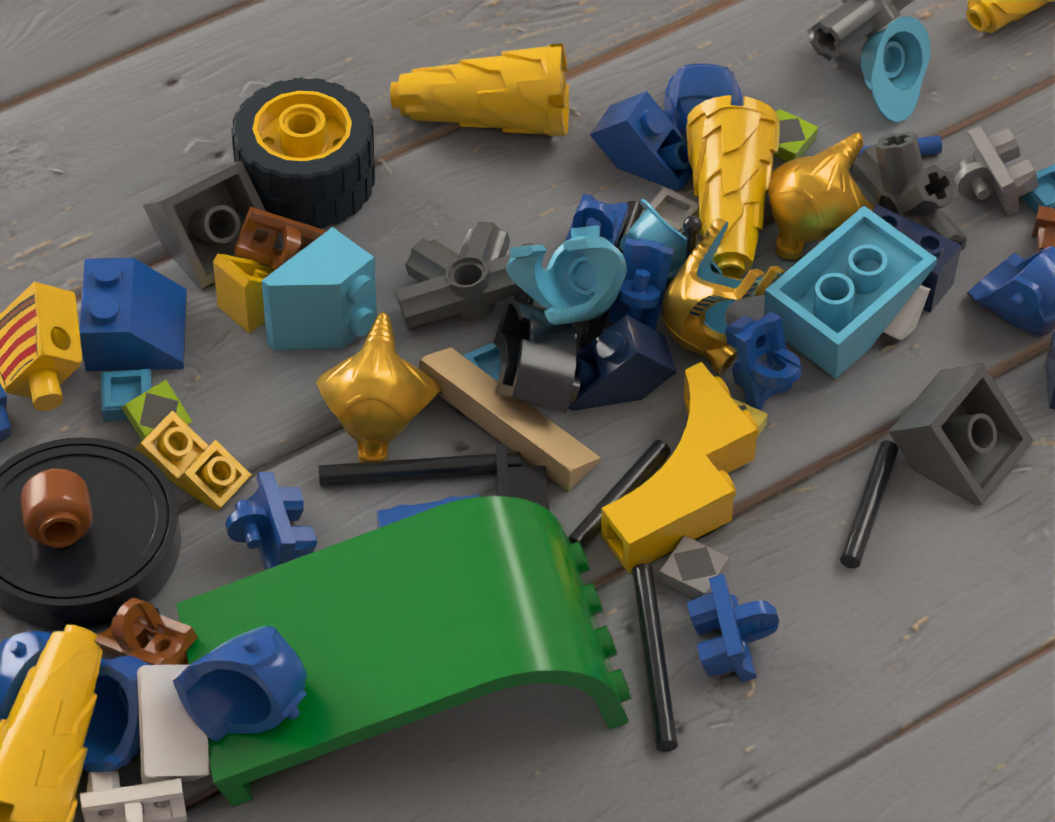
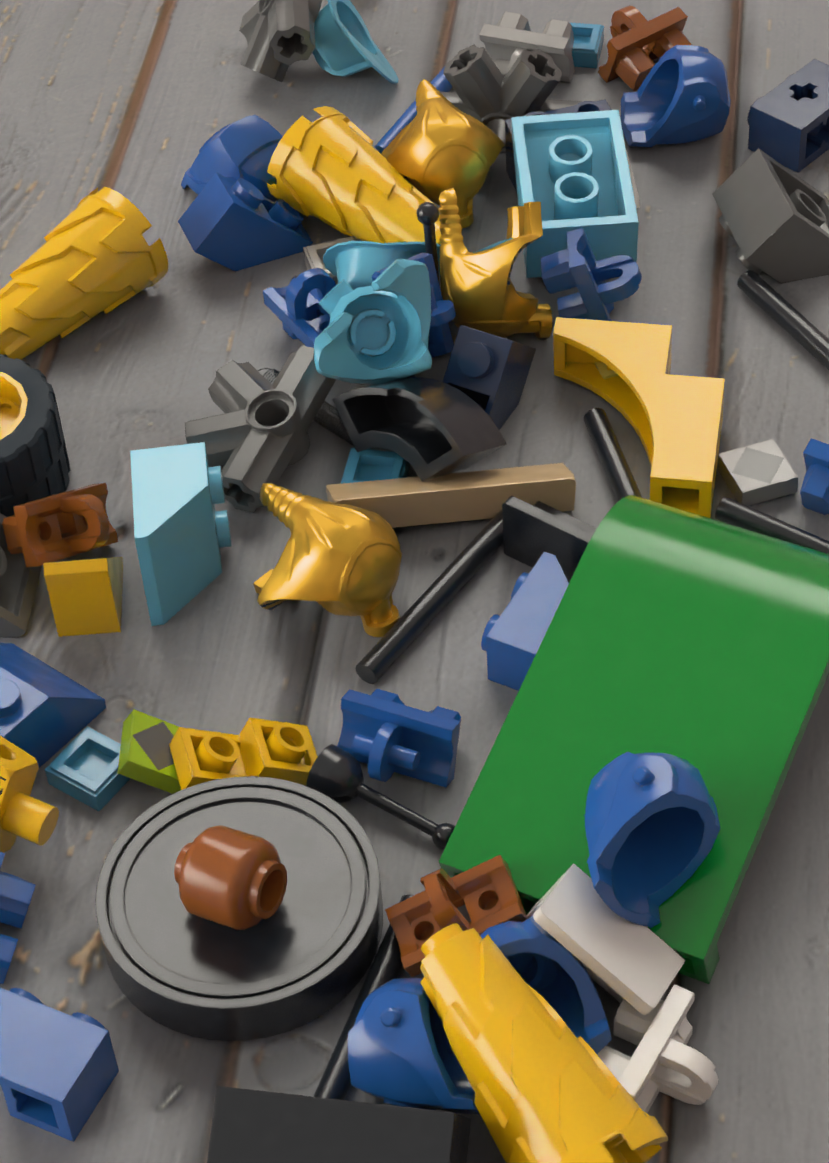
camera: 45 degrees left, 5 degrees down
none -> black hinge [306,744,455,850]

